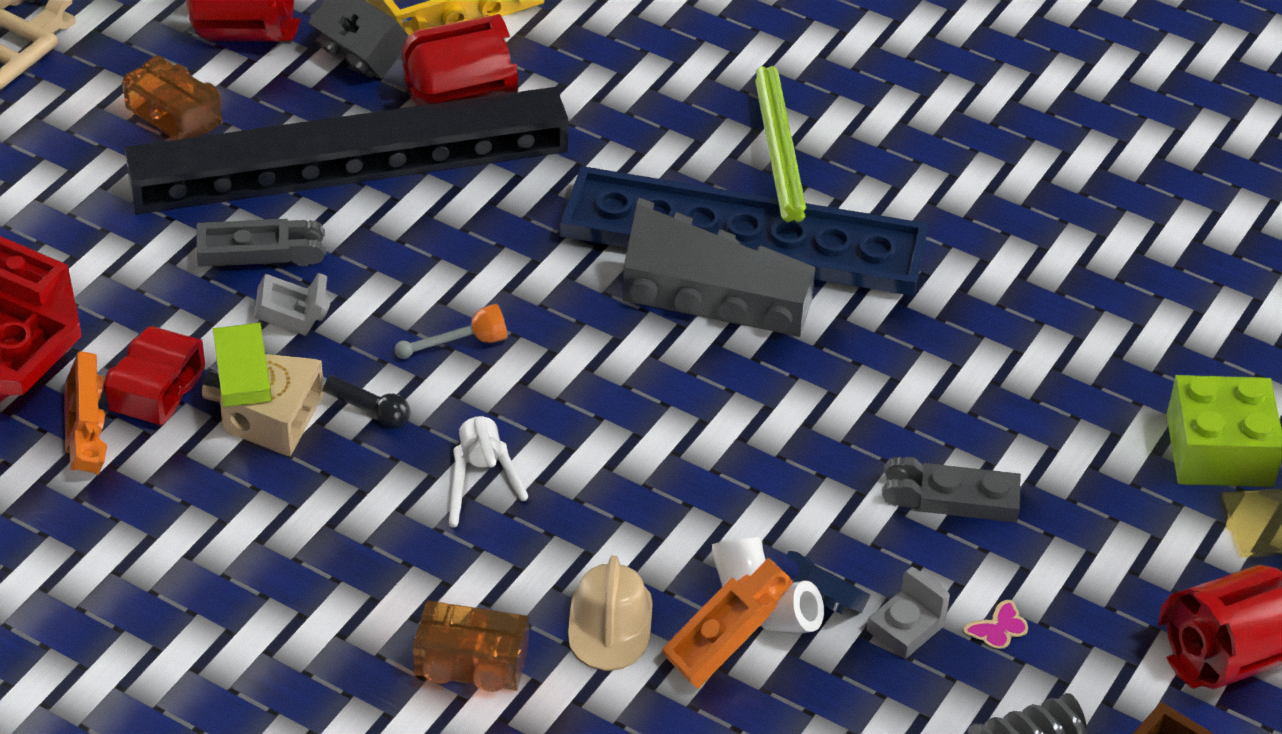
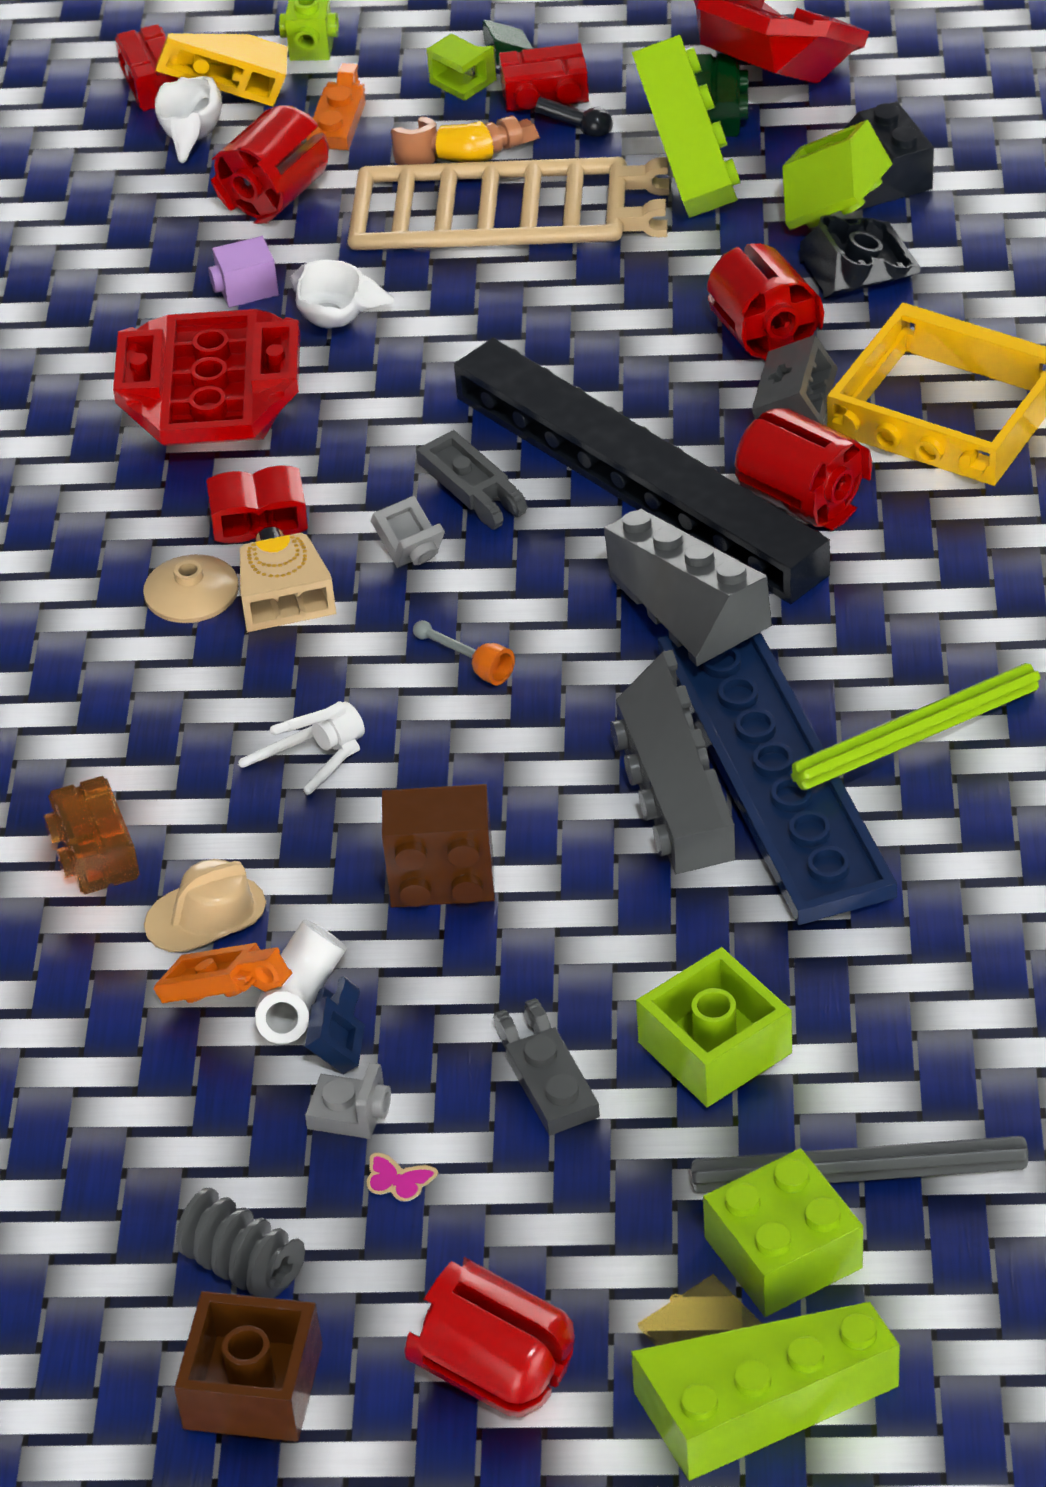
camera: 65 degrees right, 0 degrees up
orange hinge [64,351,107,475] -> none
clear orange brick [122,55,222,140] -> none
lime tile [213,322,272,407] -> none
black bar [322,374,411,429] -> none
none -> tan dish [143,554,239,623]
none -> reddish brown brick [382,784,495,908]
none -> dark grey wedge [604,509,772,667]
none -> lime brick [636,947,792,1107]
none -> dark grey axle [691,1136,1029,1193]

